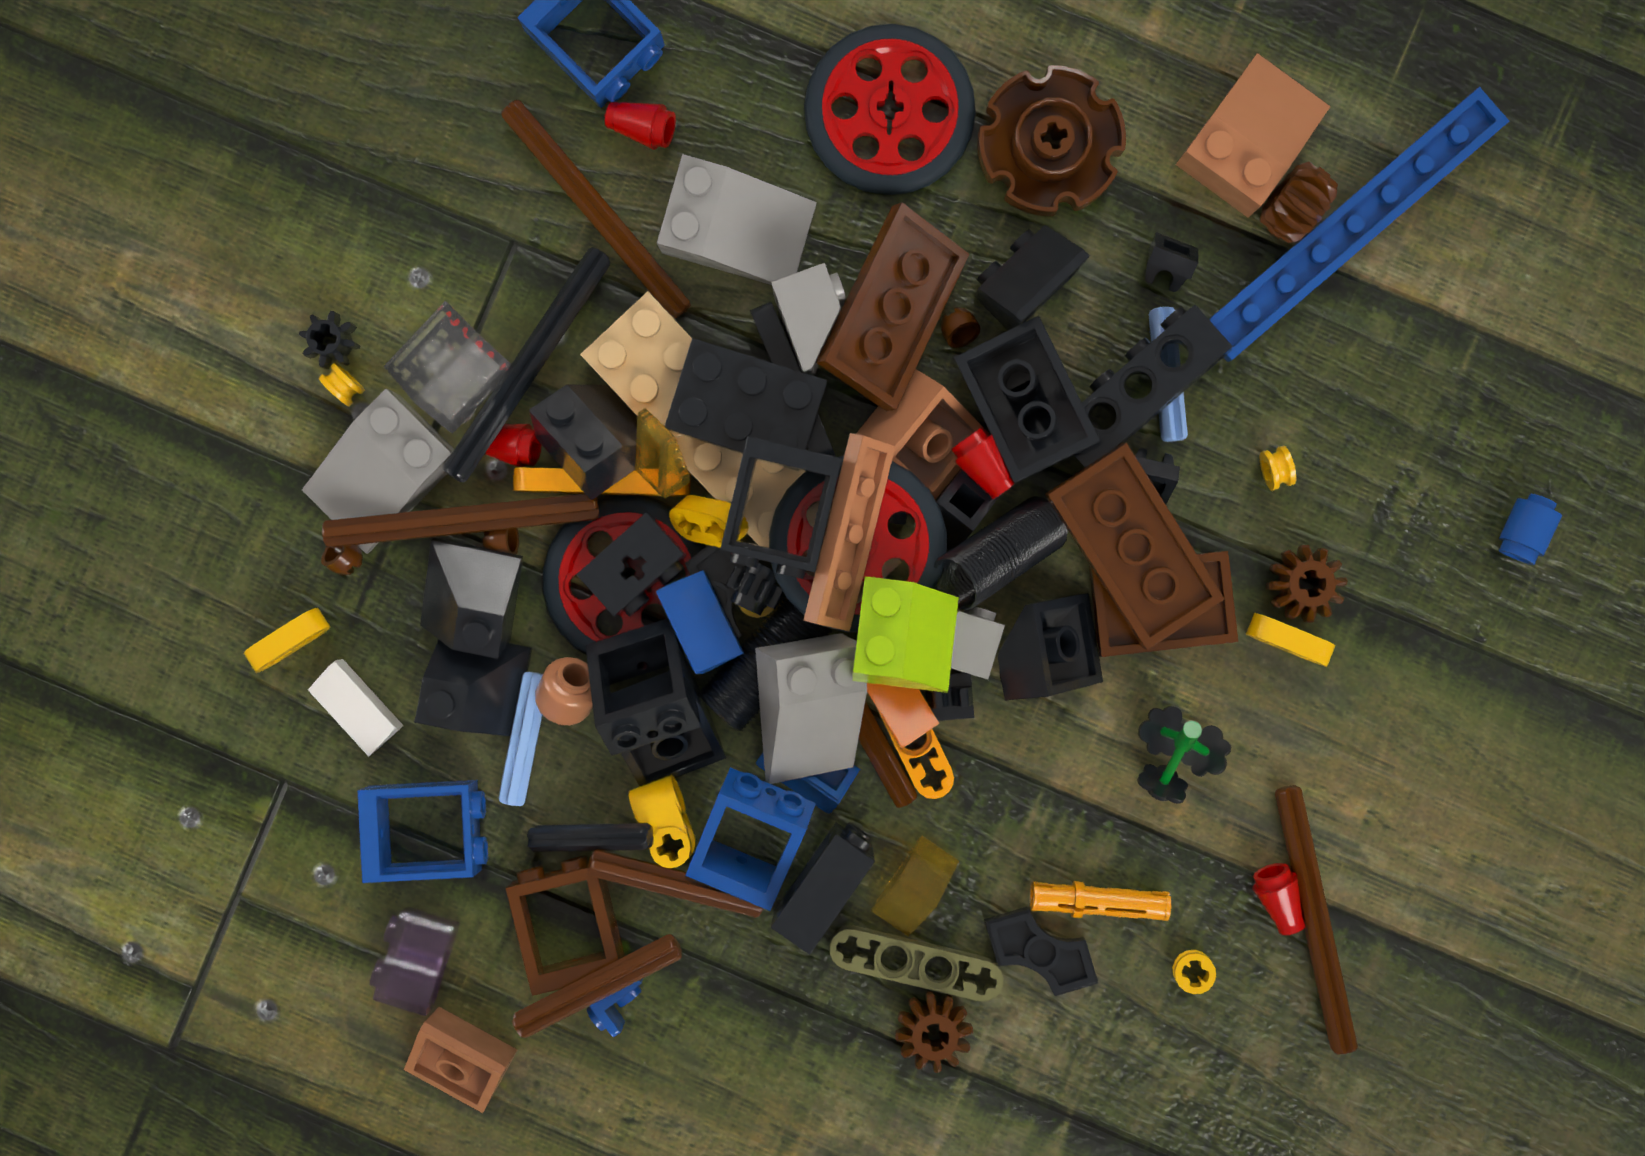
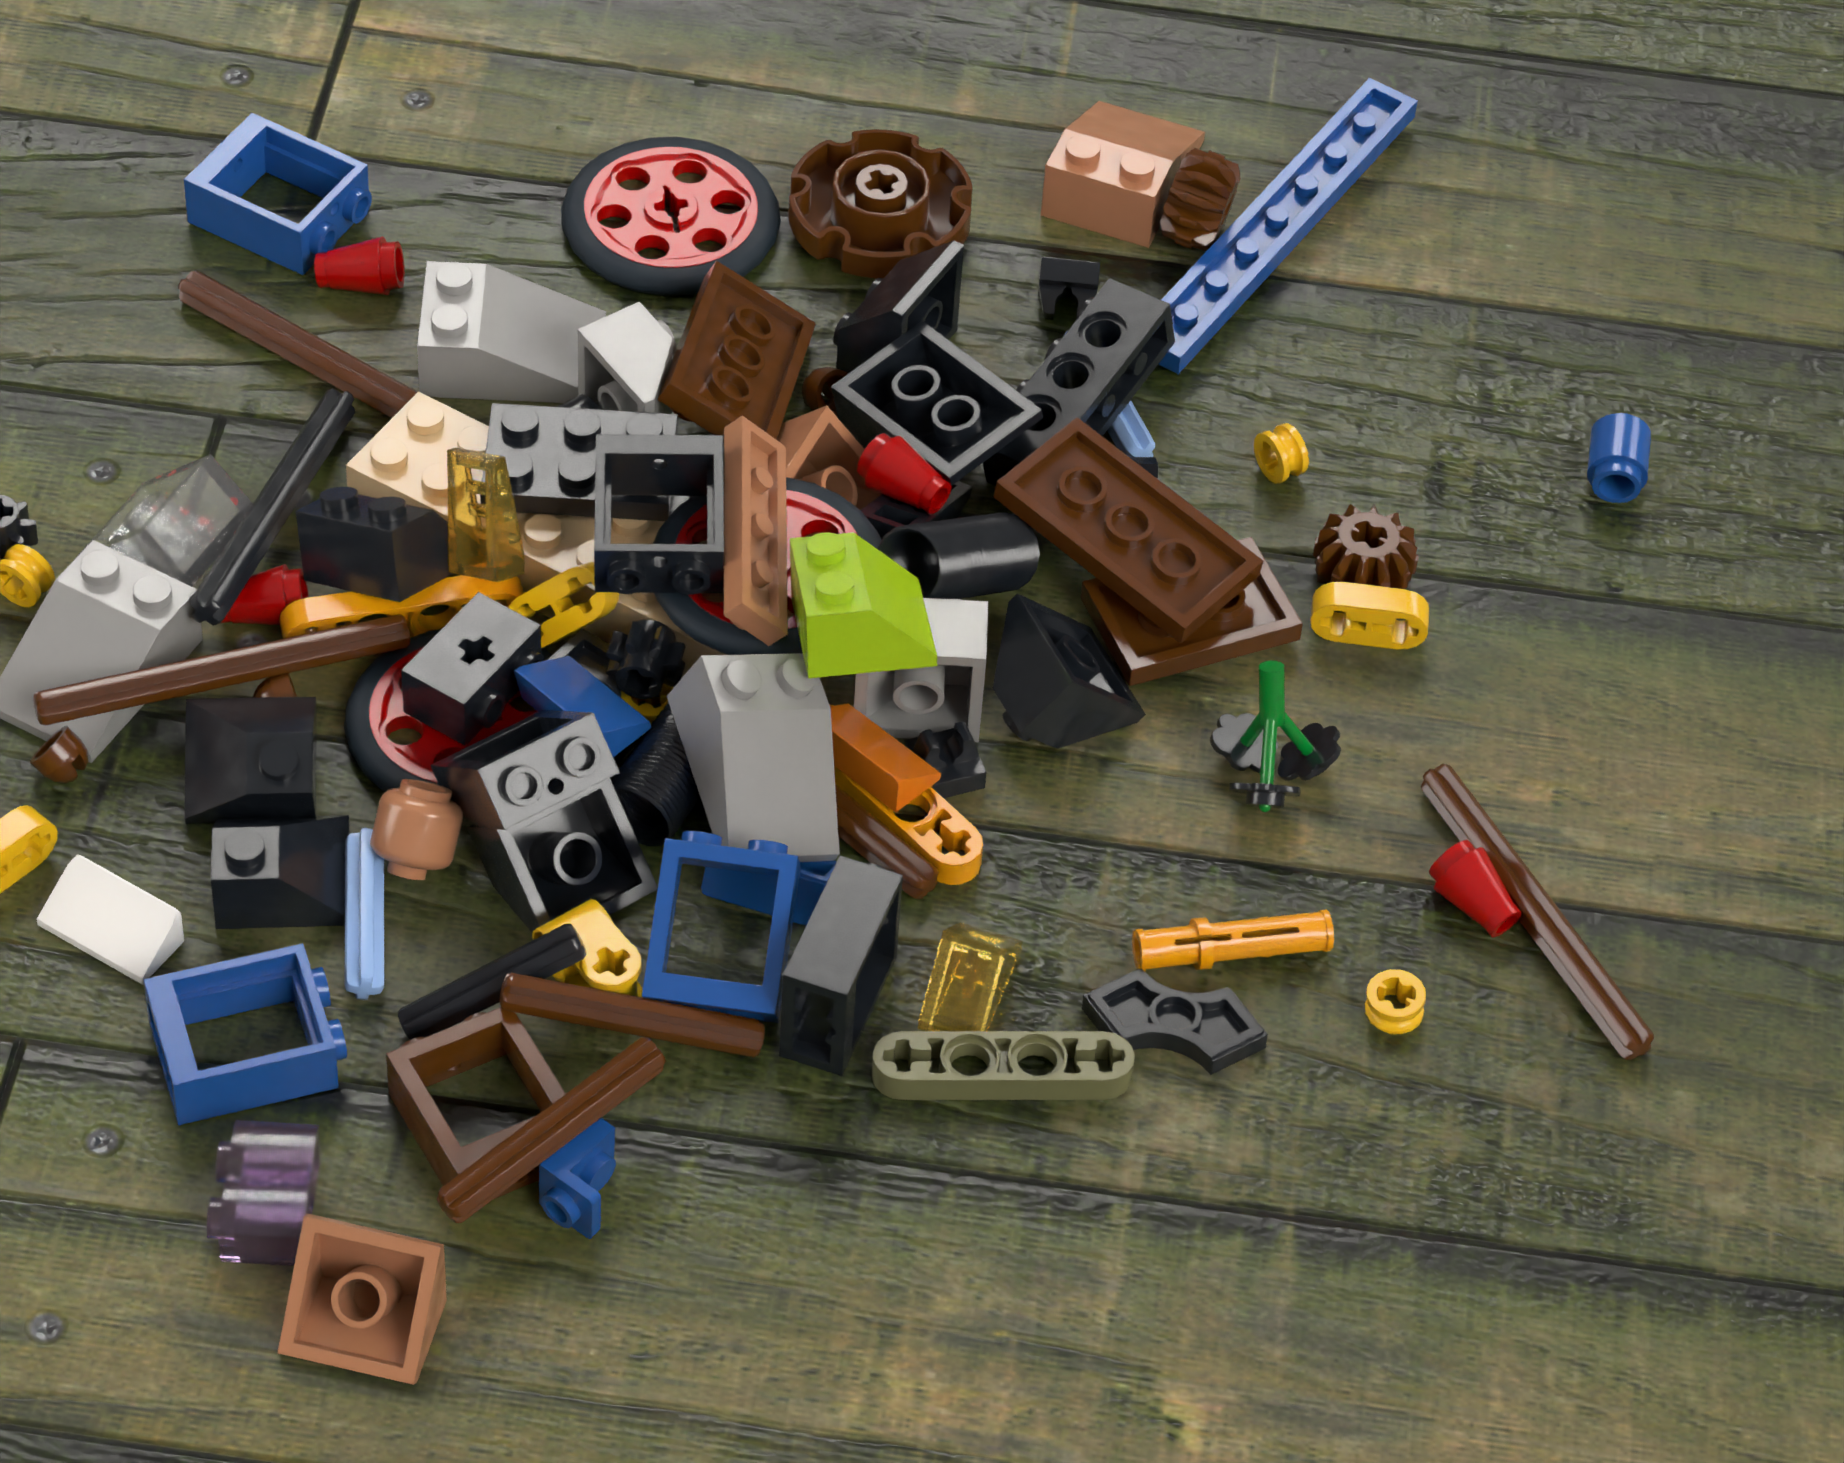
camera: 20 degrees left, 40 degrees down
reddish brown gear [895,991,973,1073] -> none

